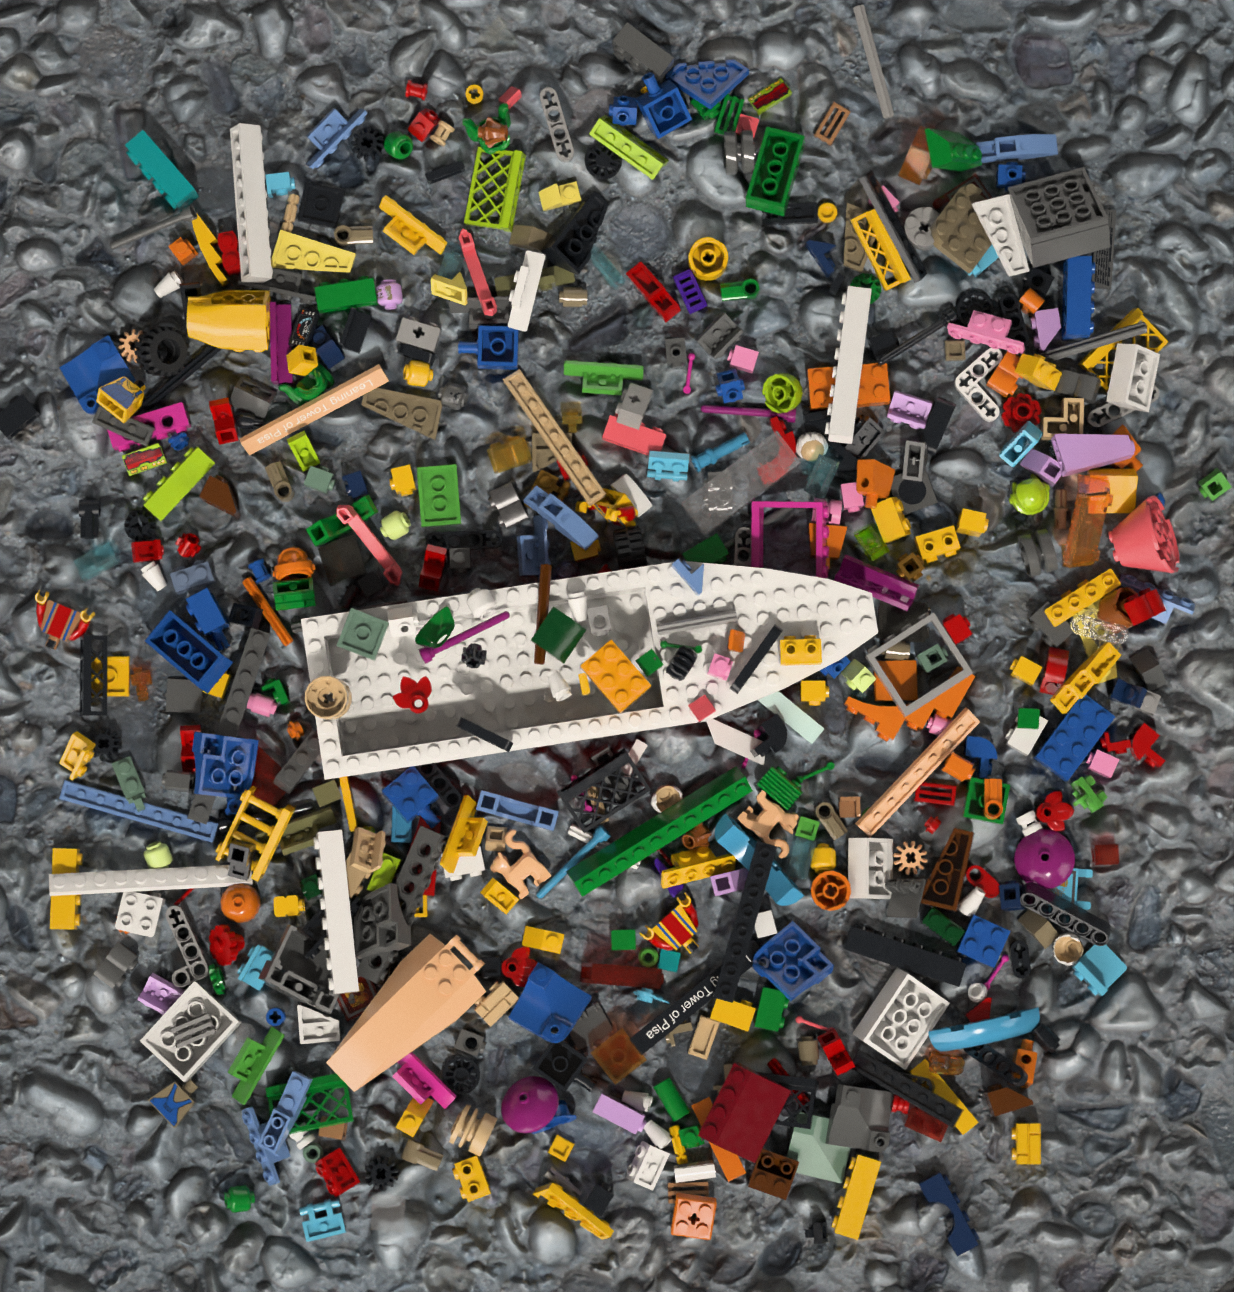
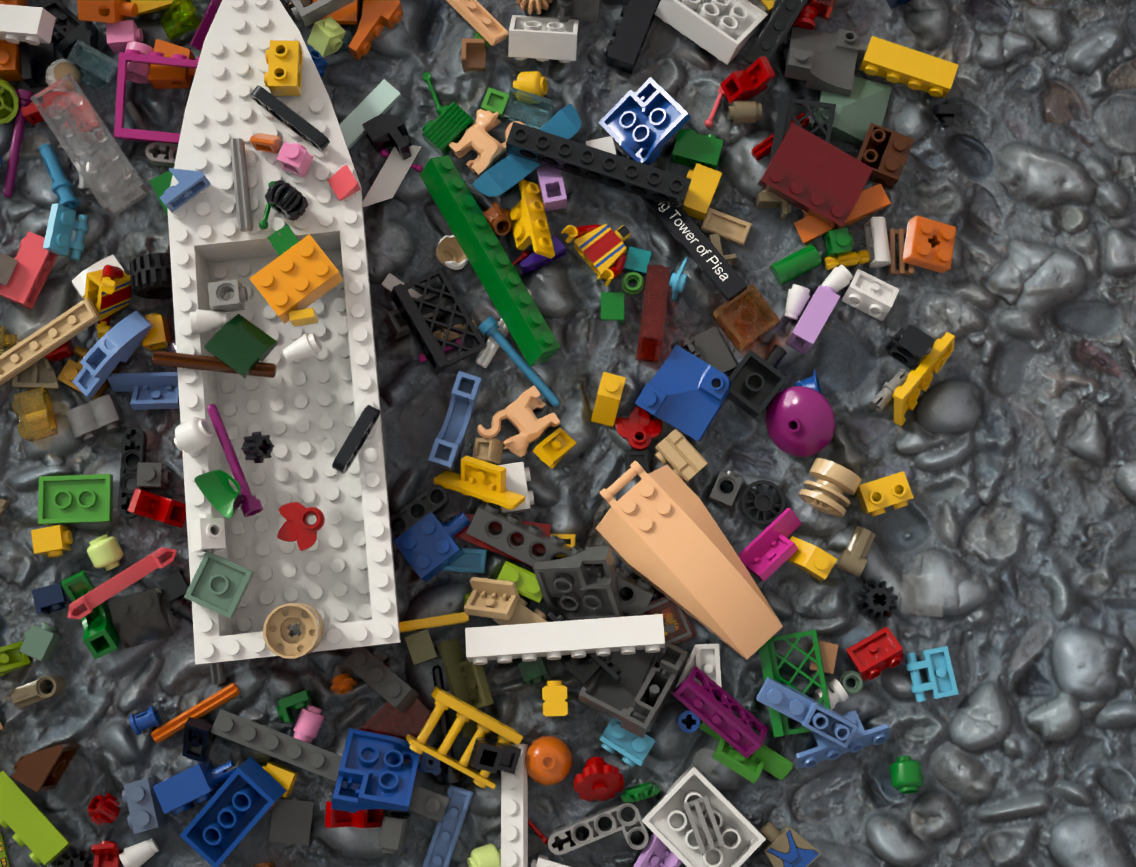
camera: 90 degrees left, 5 degrees down
green brick [272,577,316,611] -> none
orange helmet [273,547,316,581] -> none
yellow tile [548,1134,575,1162] -> none
yellow brick [800,681,829,706] -> none
orange cylinder [810,871,851,911] -> none
dark tan piece [814,802,848,841] -> none
none -> magenta fence [672,665,769,759]

